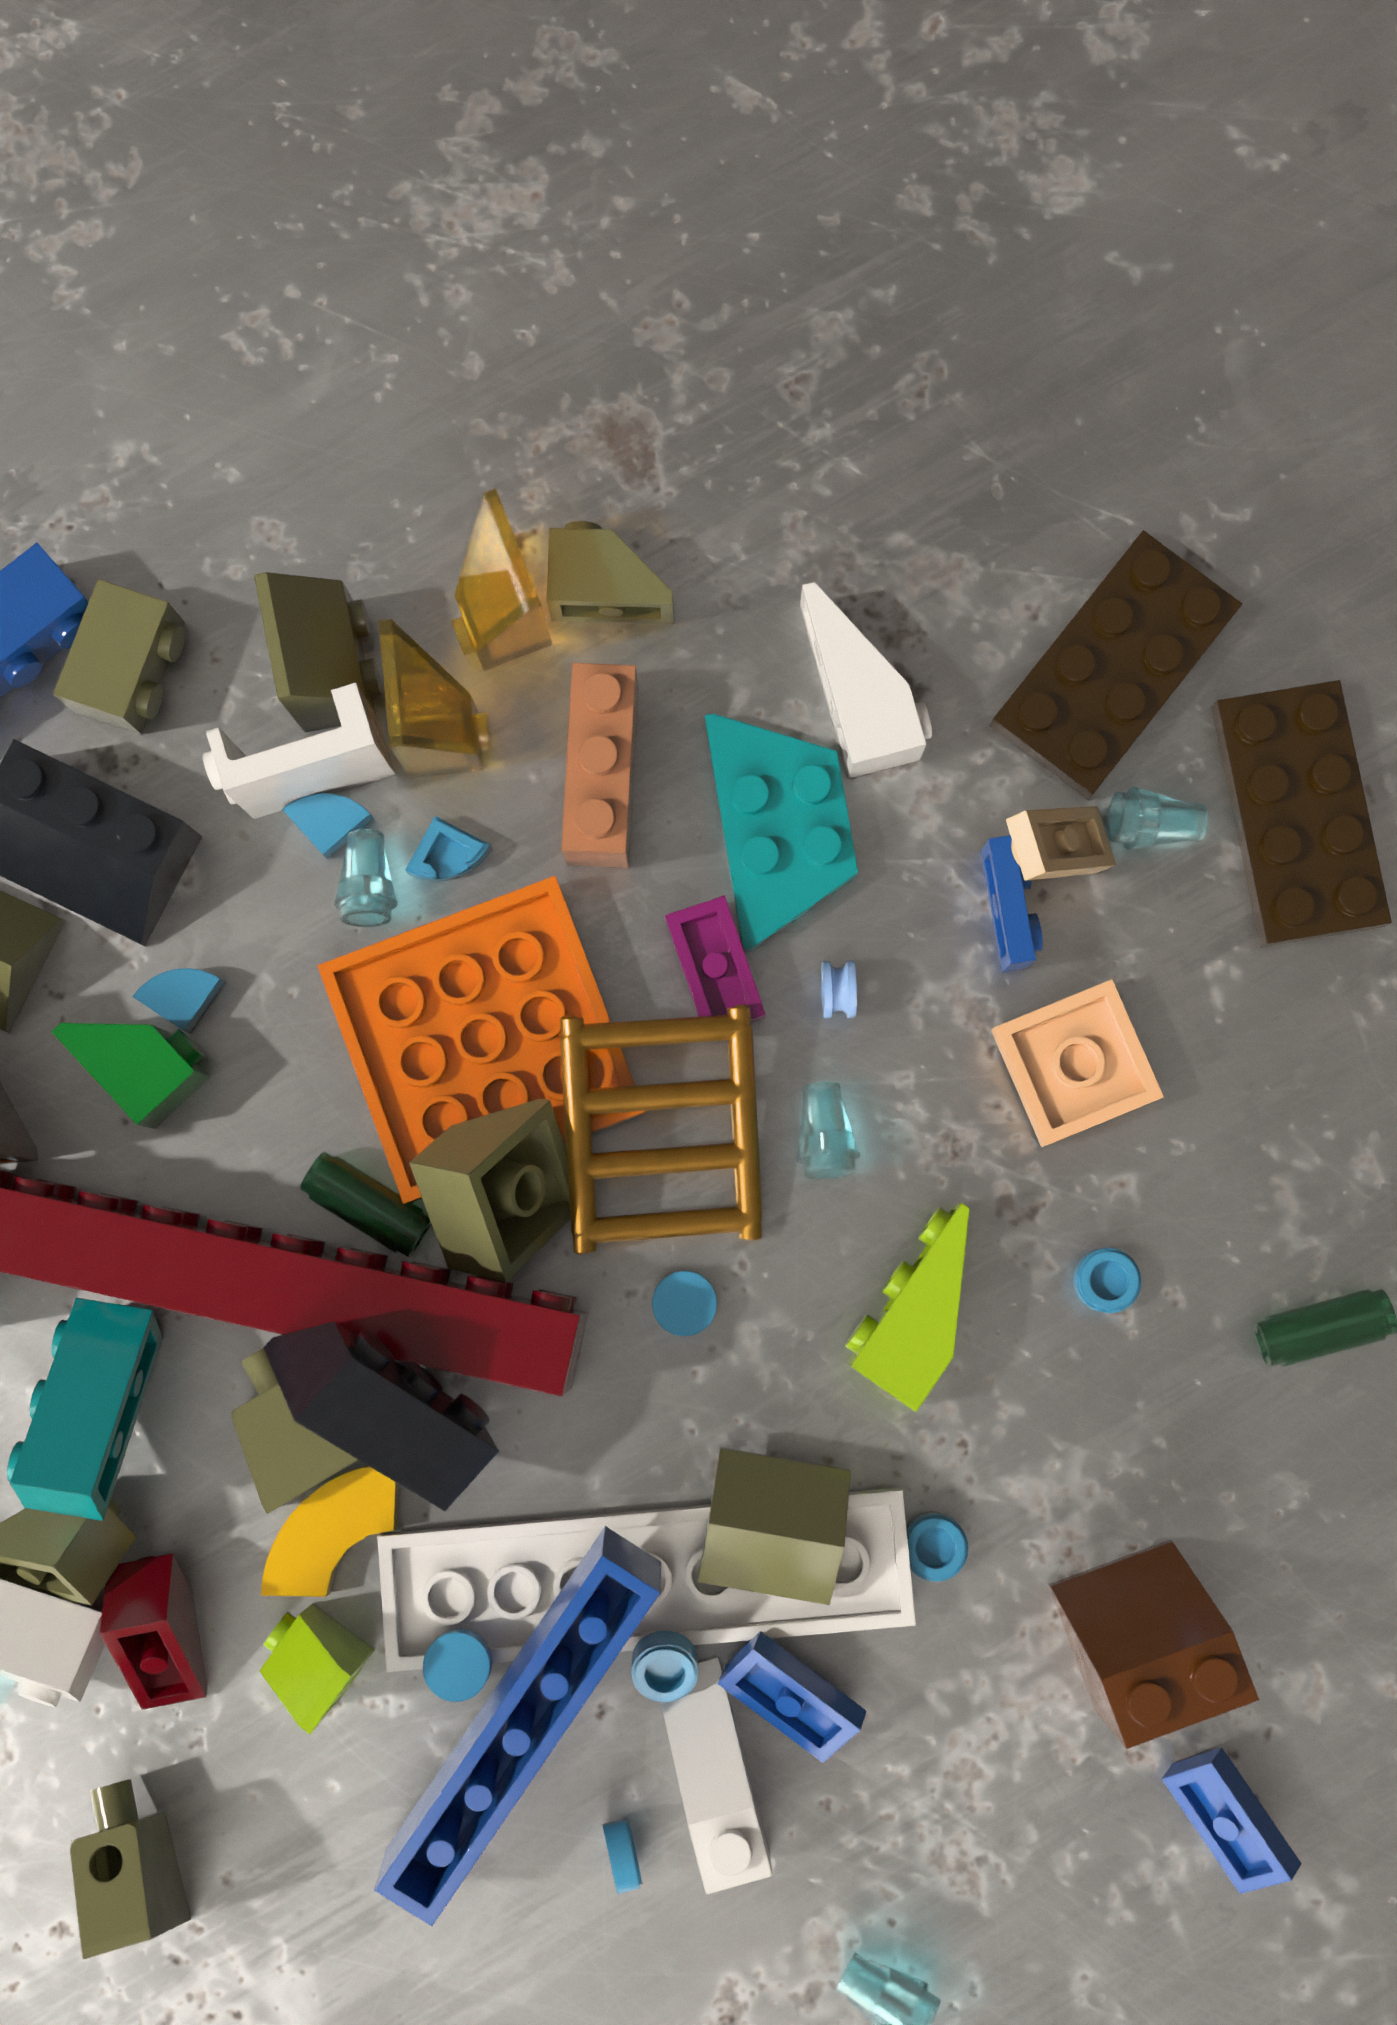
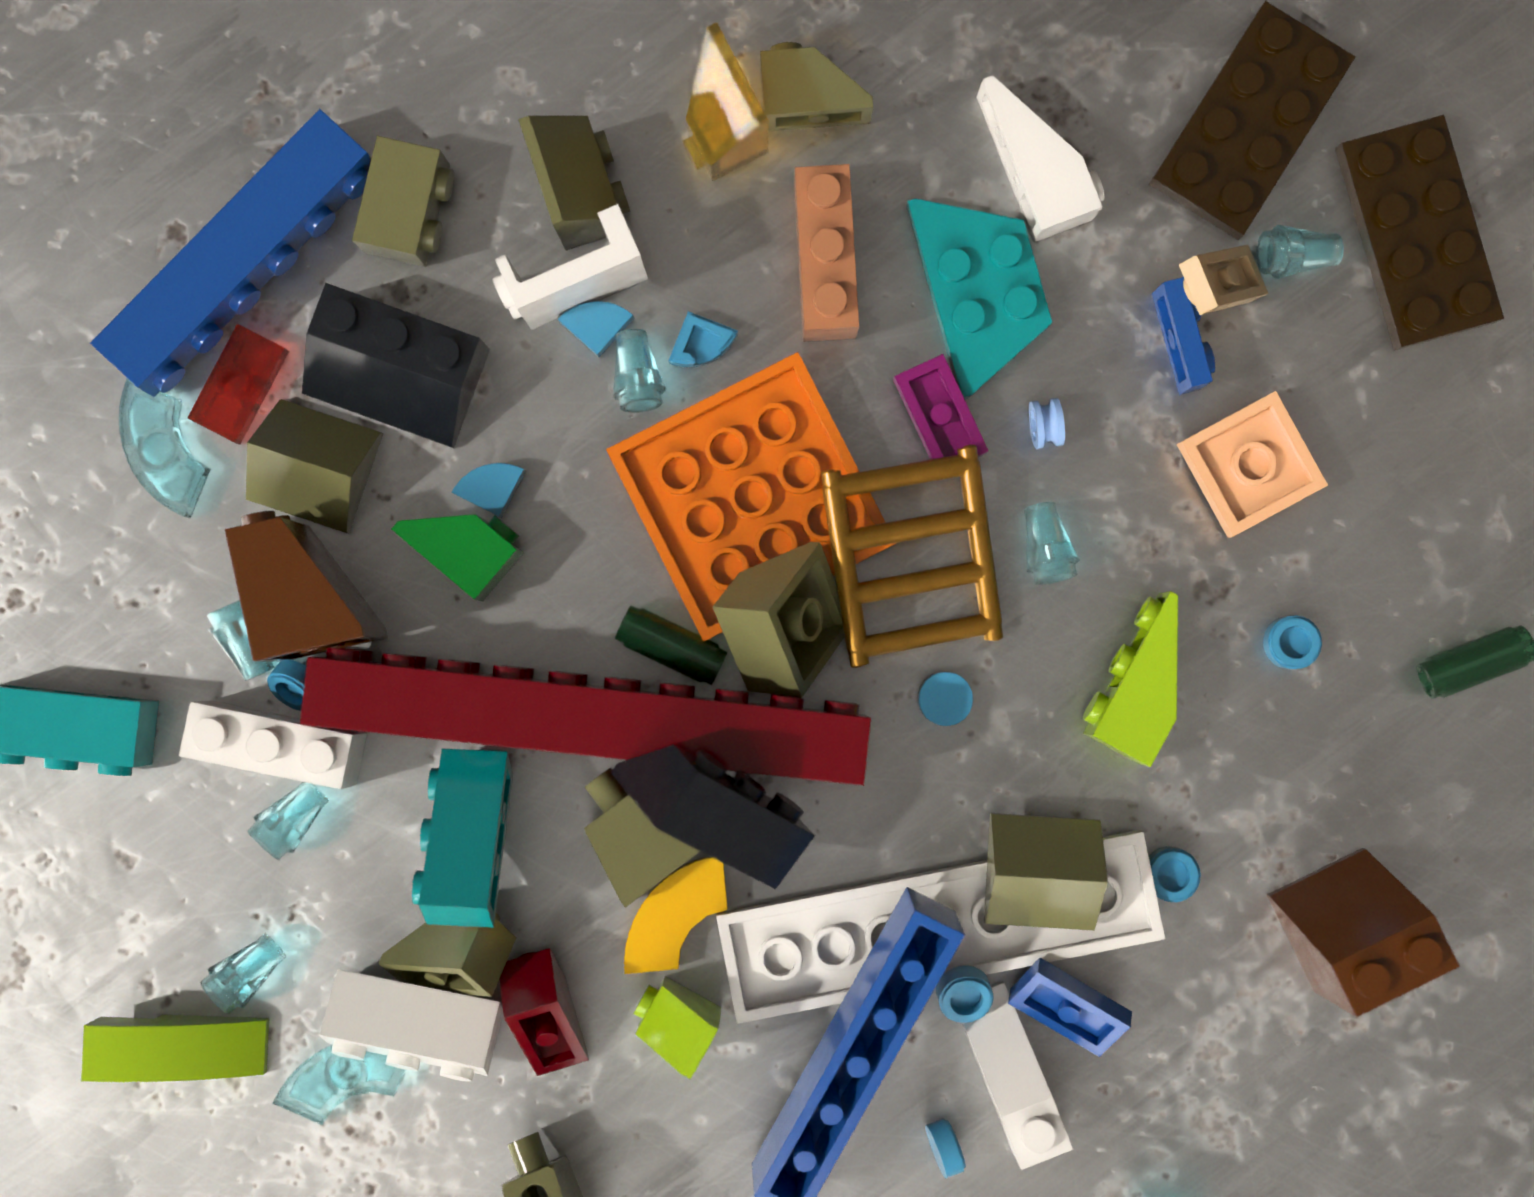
camera: 10 degrees left, 5 degrees up
clear yellow slope [378,619,492,778] -> none
dark azure tile [423,1628,492,1702] -> none
blue plate [1162,1747,1302,1894] -> none

